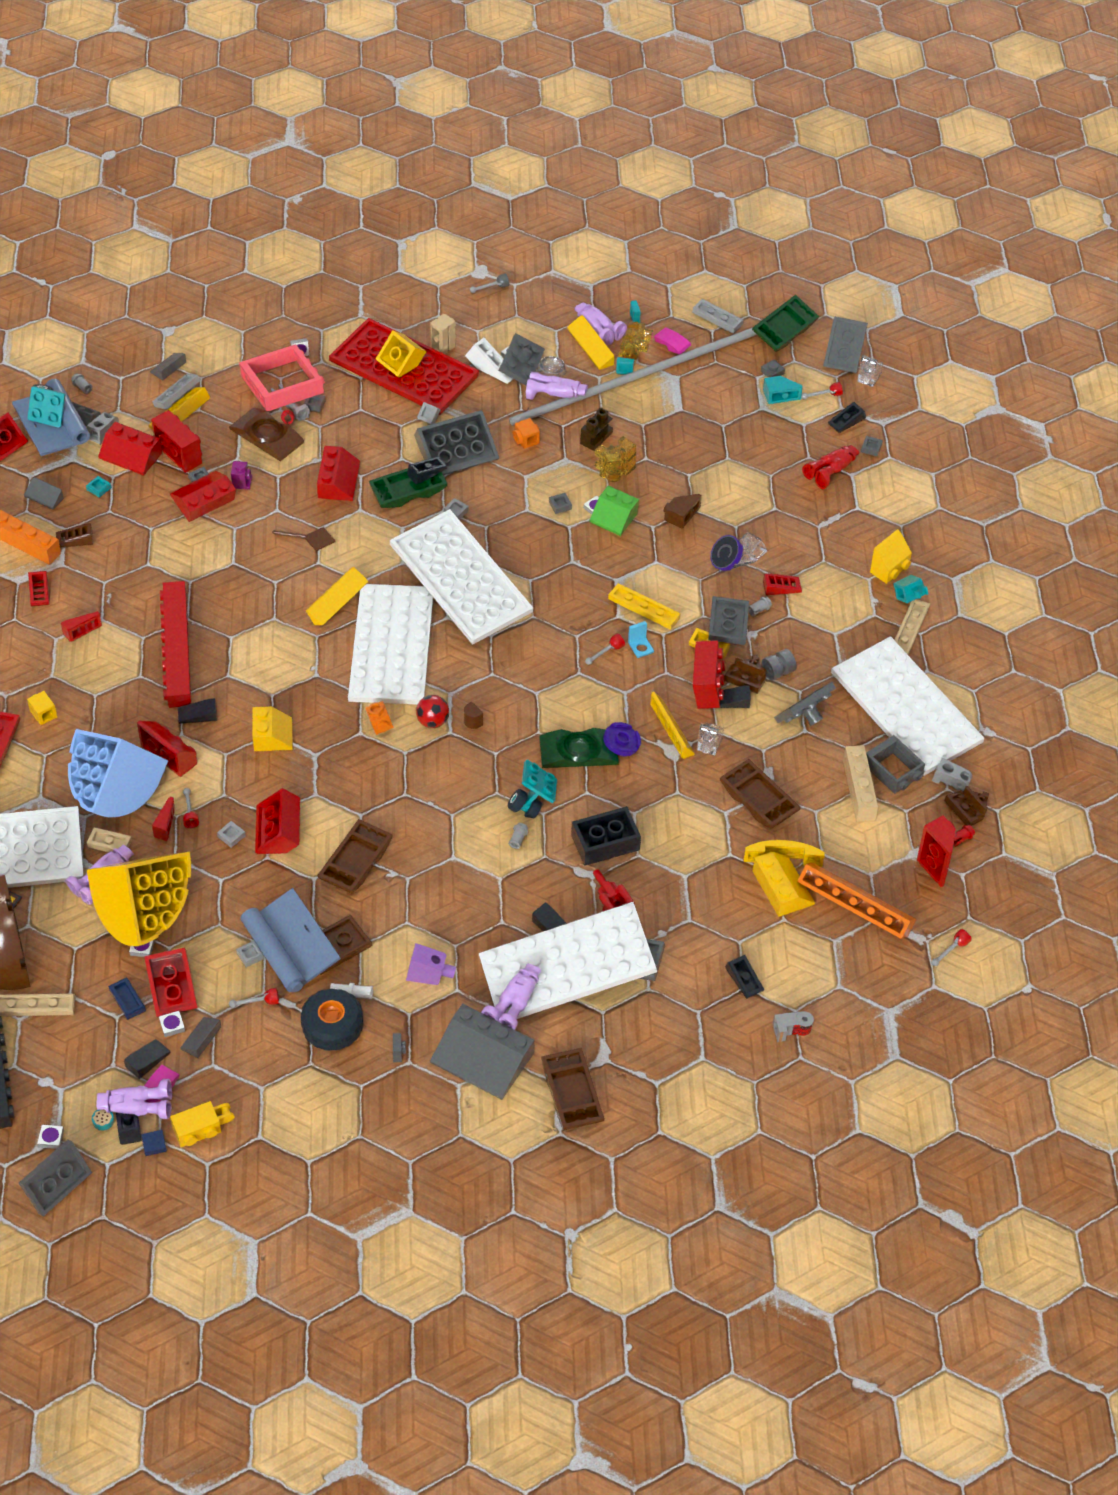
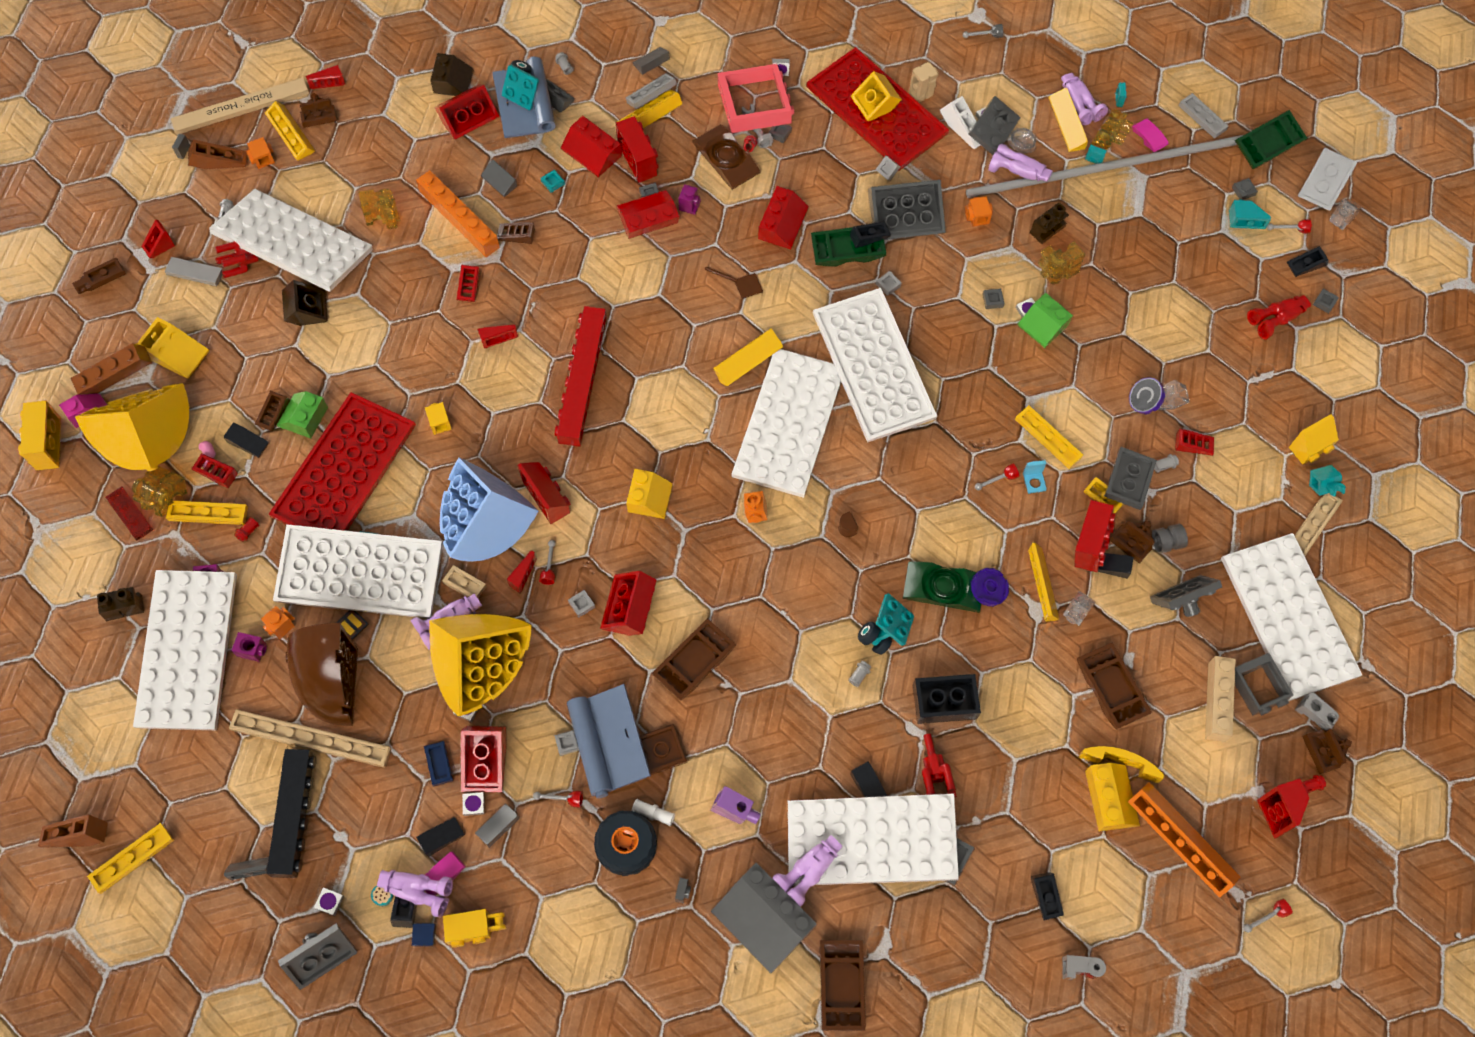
camera: 15 degrees right, 15 degrees up
light grey leg [87,412,119,445] -> none
black slope [178,698,217,724] -> none
red piece [416,695,449,728] -> none
reddish brown slope [663,494,702,529] -> none

